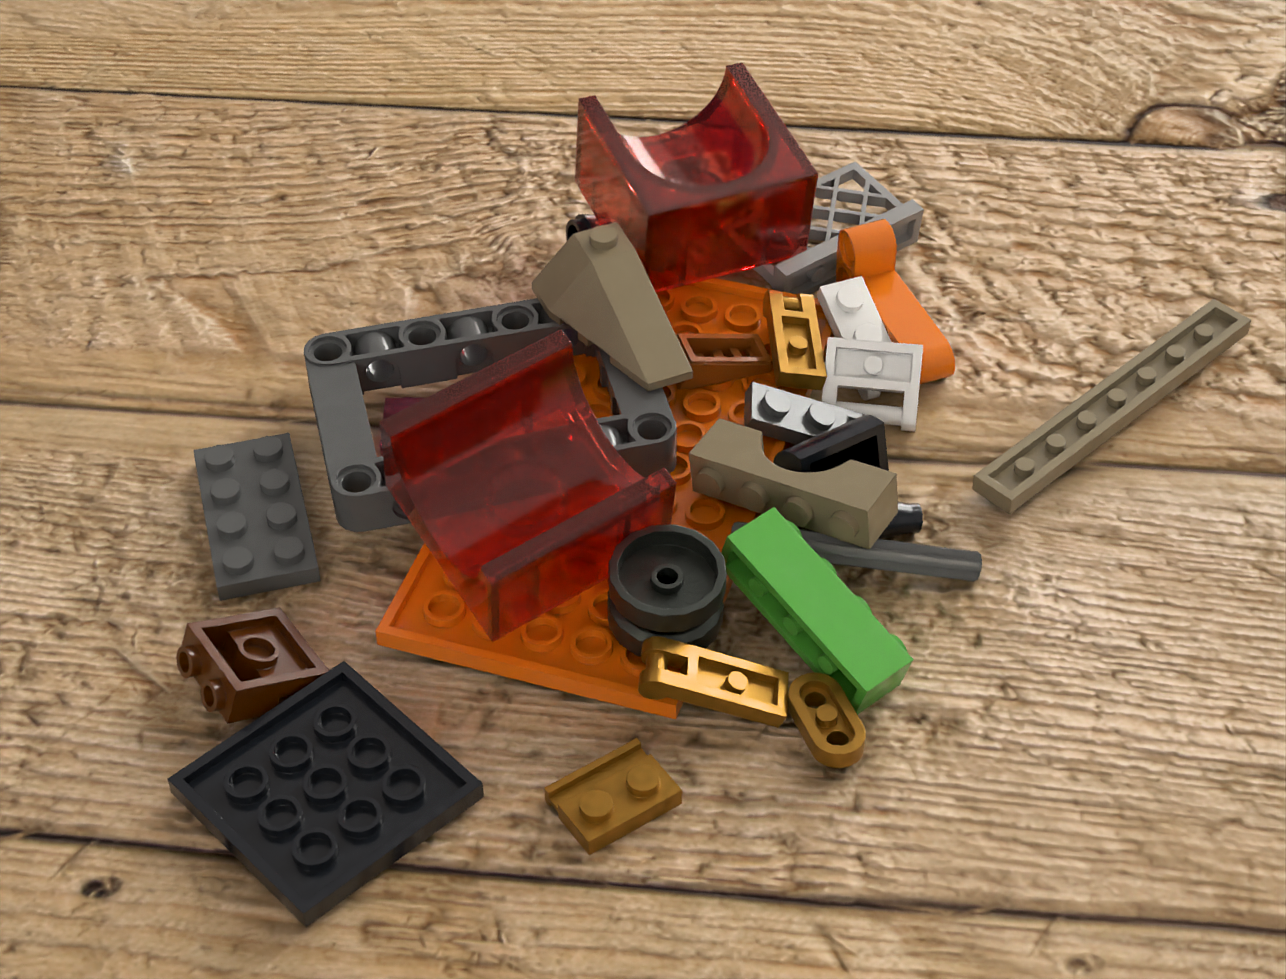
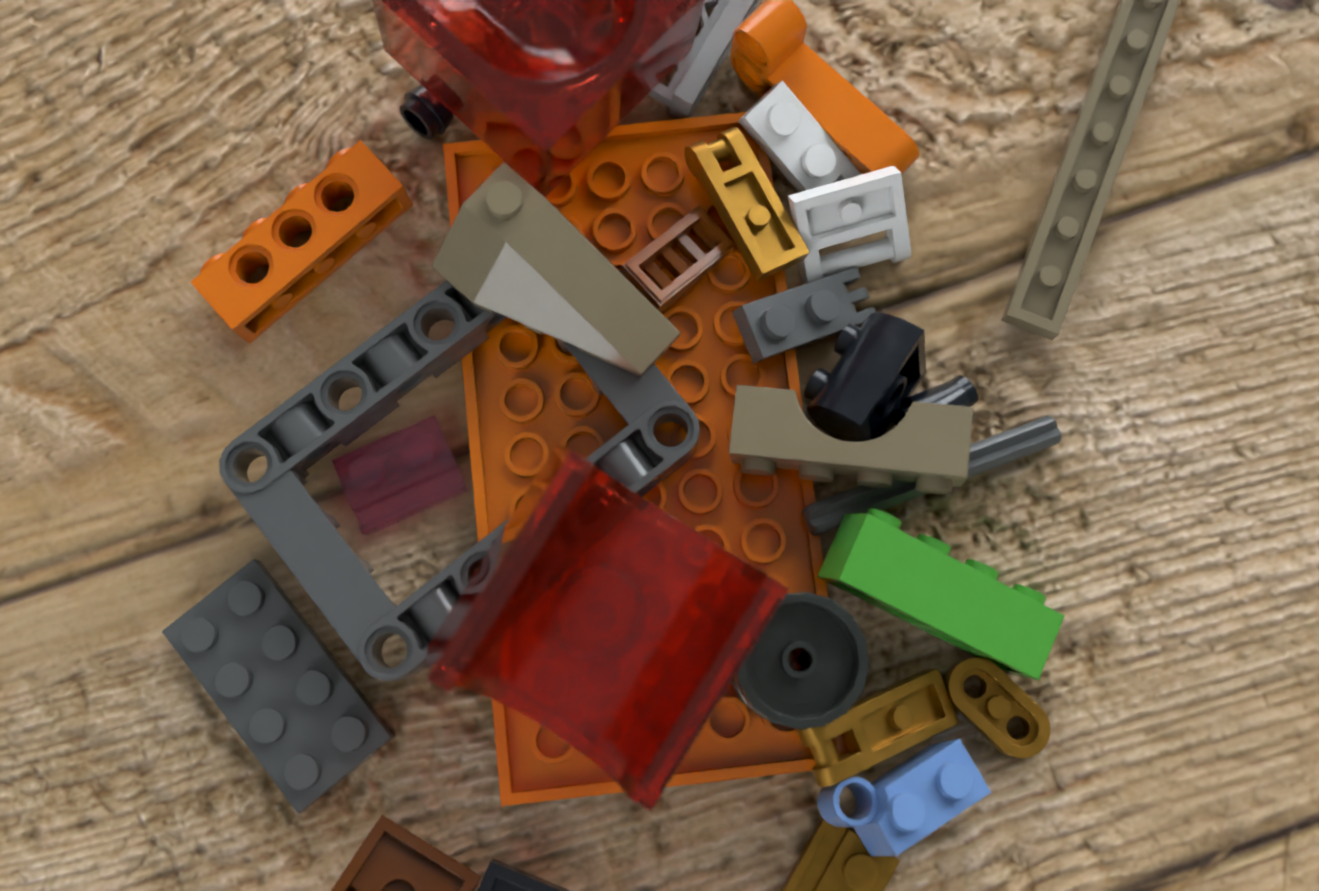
camera: 25 degrees left, 35 degrees up
none -> orange brick [190,140,413,344]
none -> medium blue hinge [818,739,991,856]

